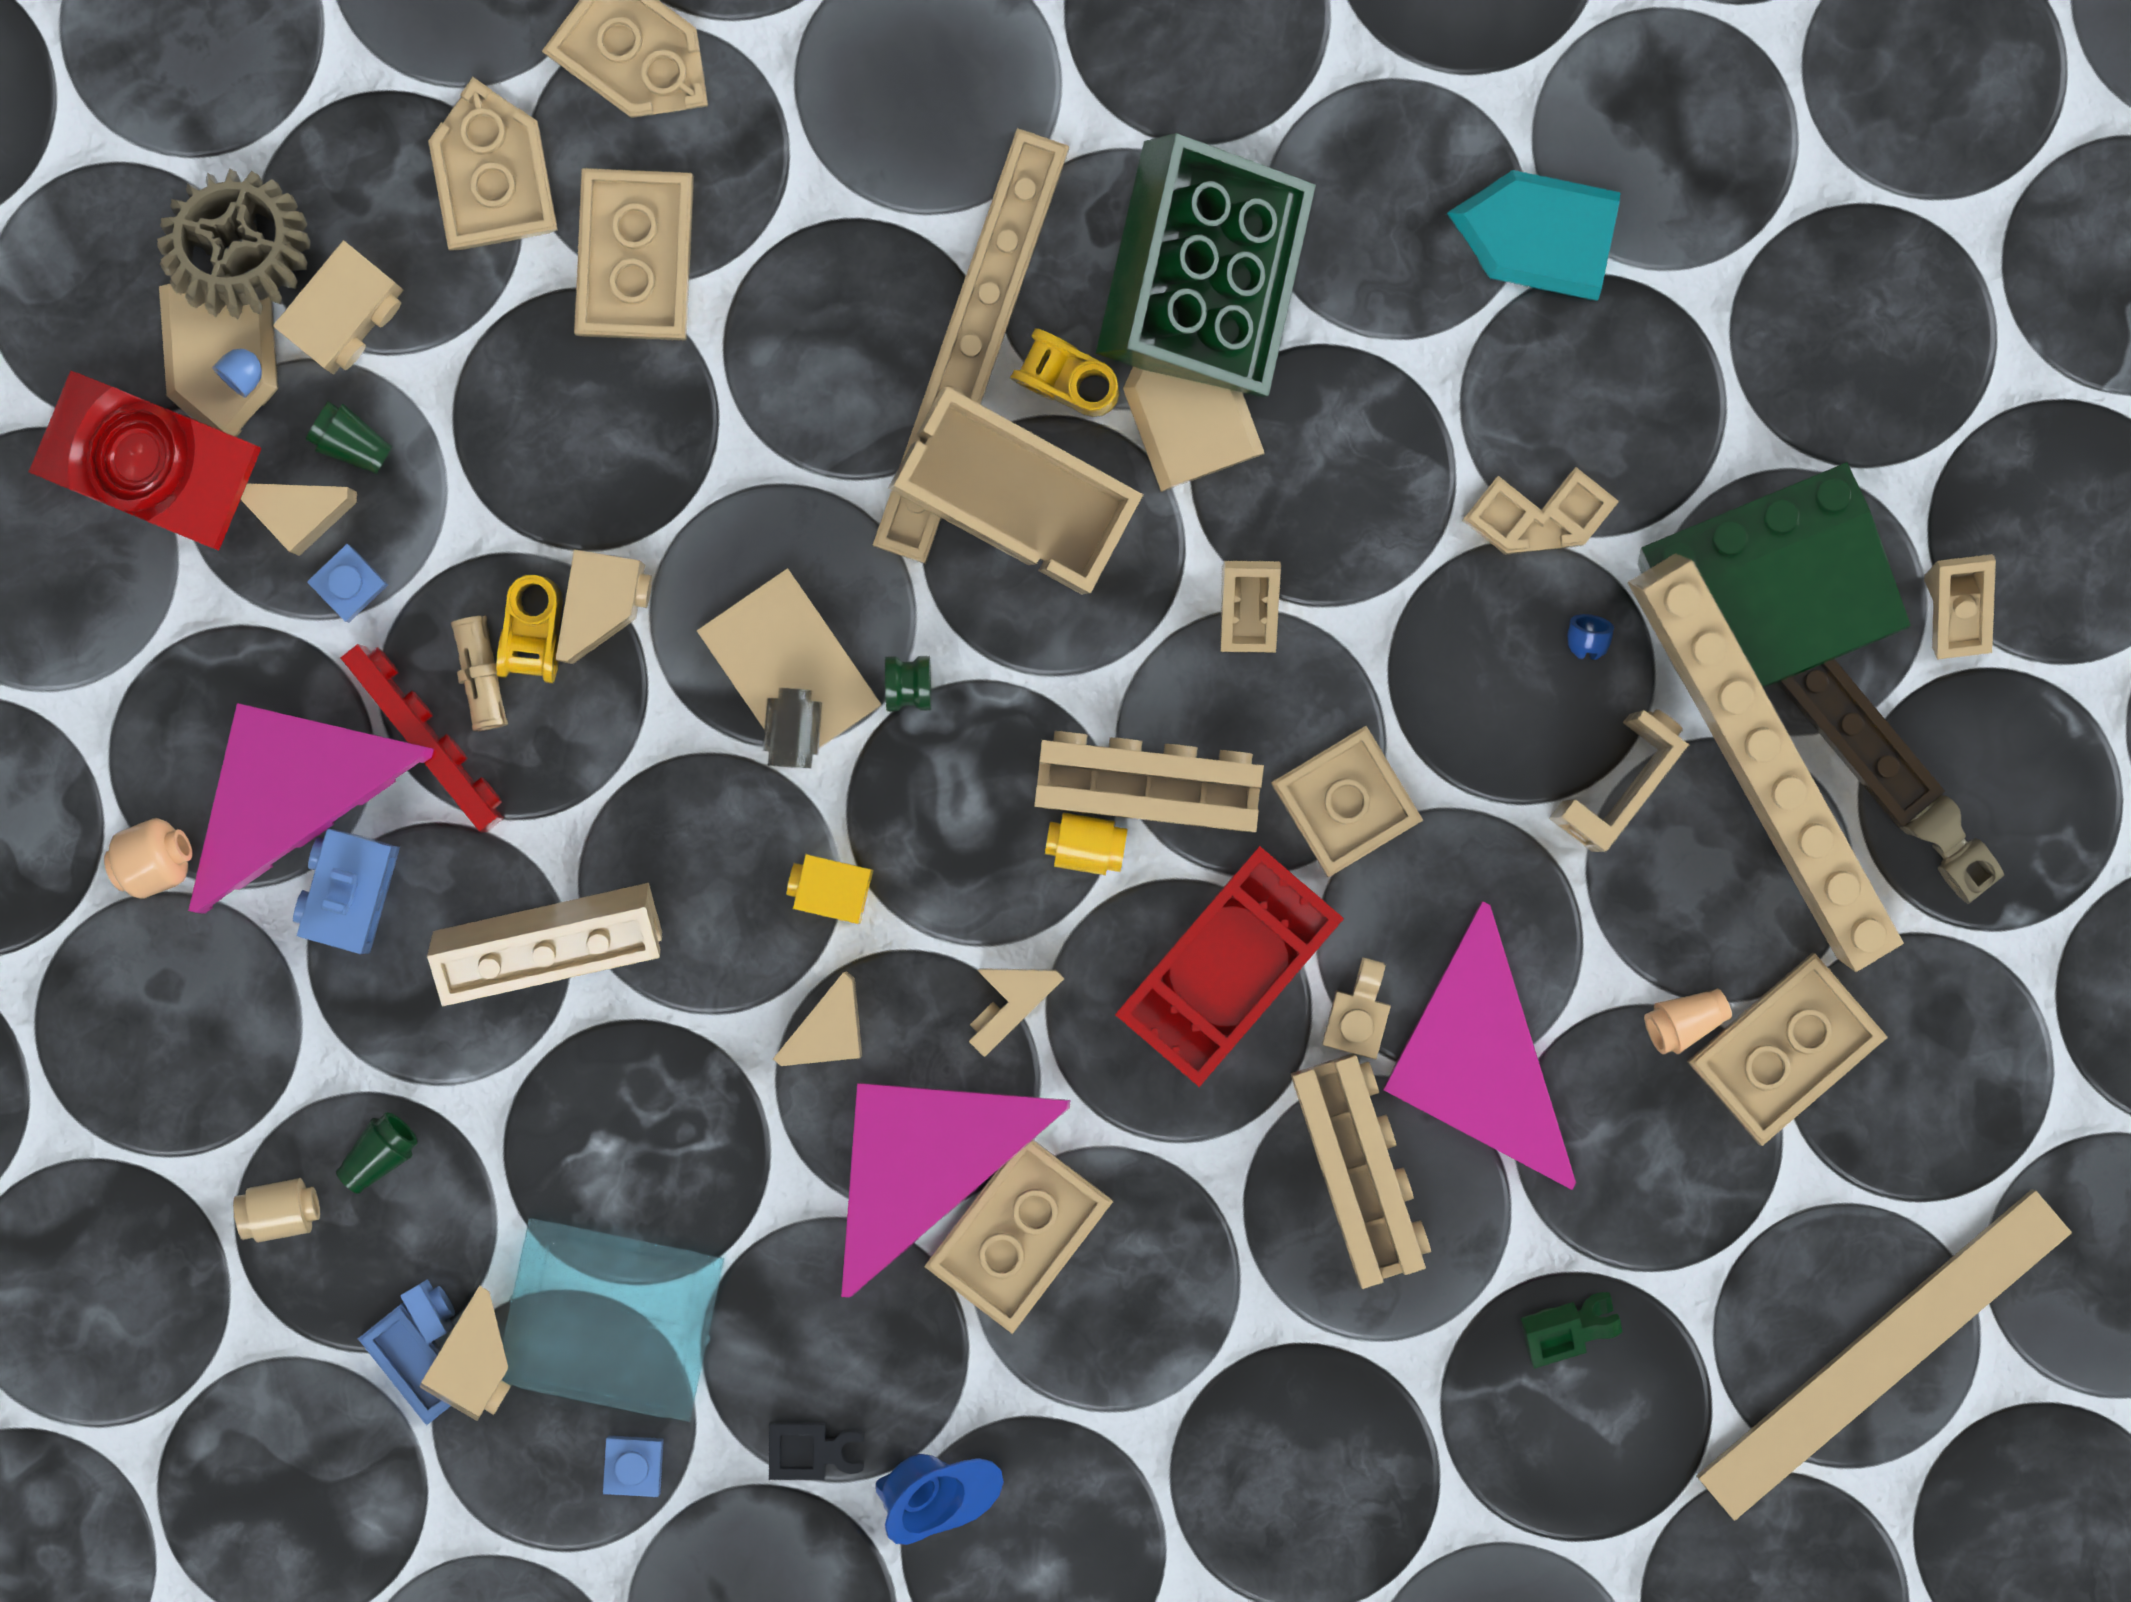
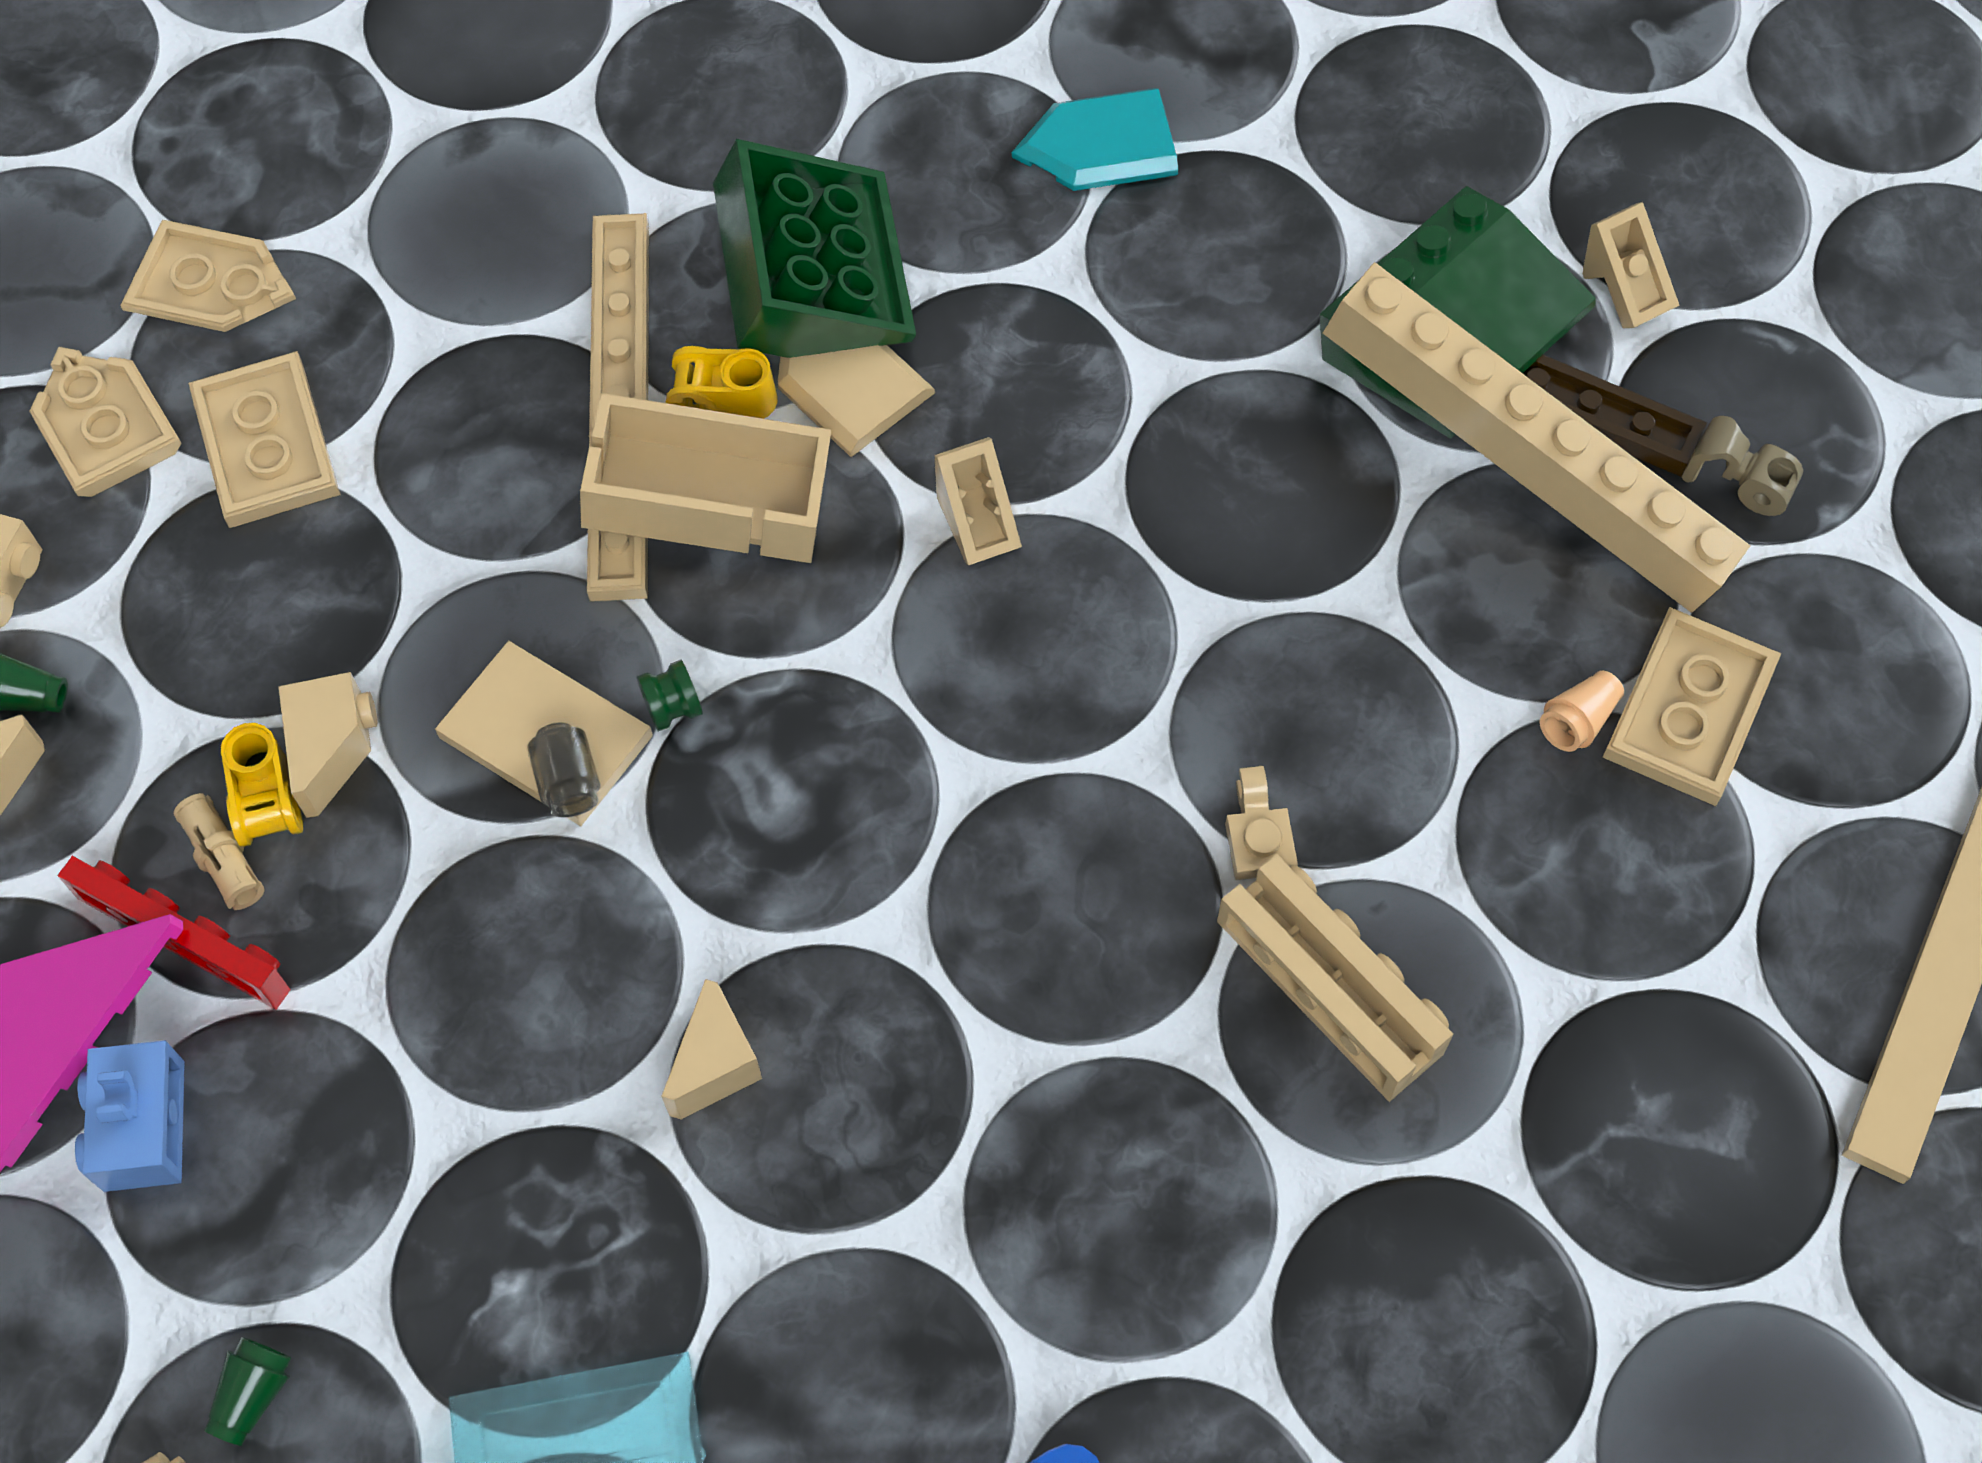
camera: 25 degrees left, 25 degrees down
medium blue plate [307,544,388,623] -> none
tan brick [427,883,662,1006] -> none
yellow brick [786,854,873,924] -> none
dark pink tile [841,1083,1071,1298] -> none
tan tile [924,1140,1113,1334] -> none
tan slope [969,968,1064,1057] -> none
tan brick [1034,731,1264,833] -> none
yellow brick [1045,812,1128,876] -> none
red slope [1115,846,1344,1087] -> none
tan tile [1271,726,1423,877] -> none
dark pink tile [1382,901,1576,1190] -> none
tan tile [1462,467,1619,555] -> none
dark green plate [1521,1292,1622,1369] -> none
tan panel [1549,709,1689,852] -> none
blue hinge [1567,614,1614,660] -> none

